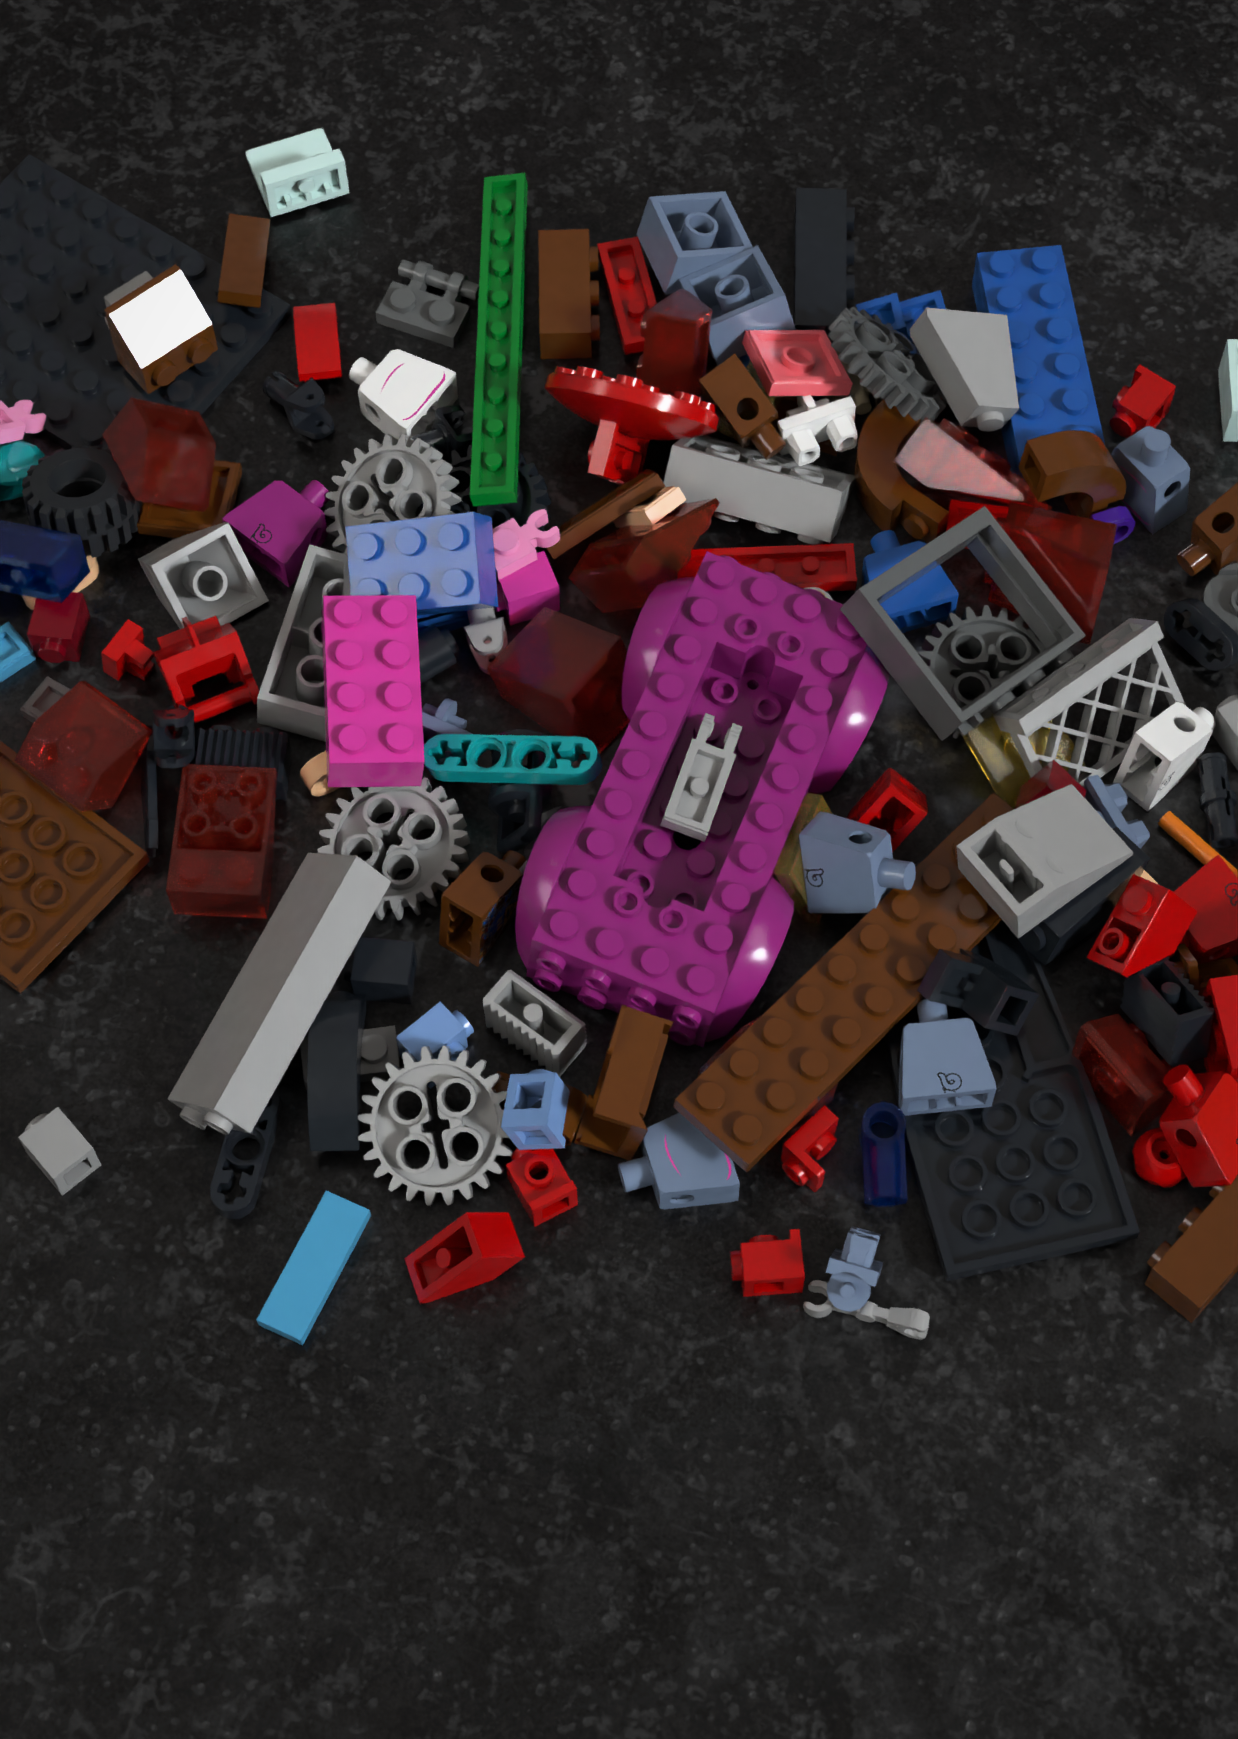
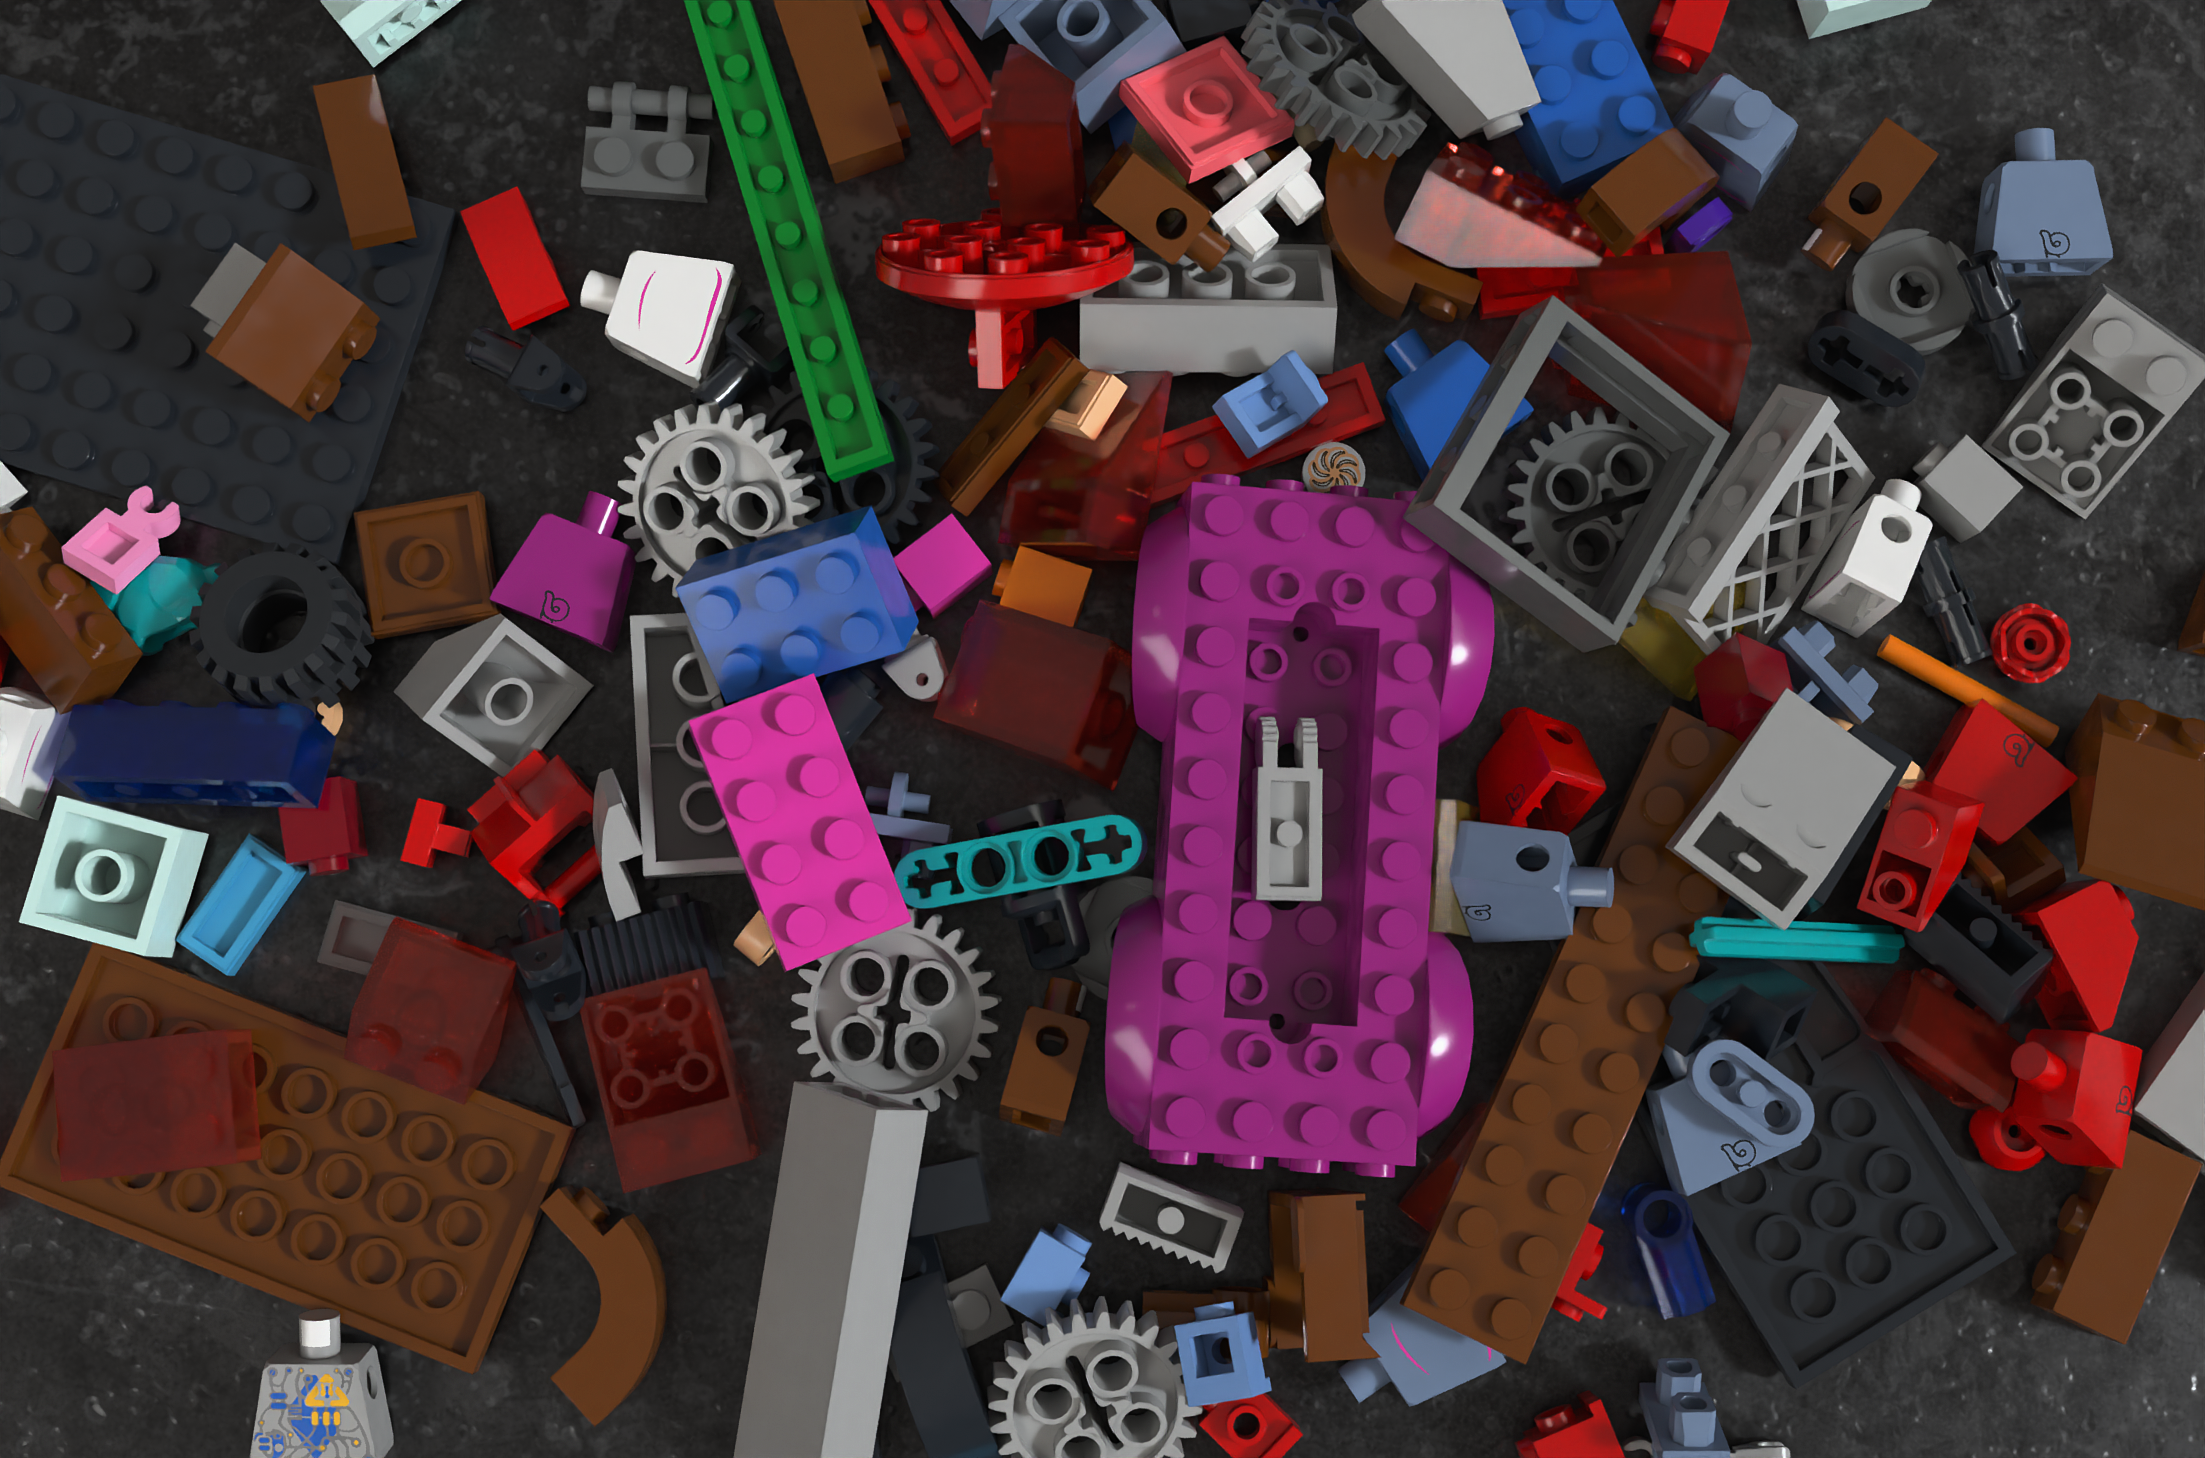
camera: 20 degrees left, 20 degrees up
clear red slope [103,398,216,512] -> none
bright pink plate [493,509,560,580] -> none
none -> reddish brown arch [539,1184,668,1427]
none -> light grey slope [593,768,644,922]
none -> orange brick [992,545,1093,639]
none -> medium blue bracket [1212,350,1328,459]
none -> sand blue plate [1686,1039,1815,1148]
none -> teal axle [1689,917,1905,964]

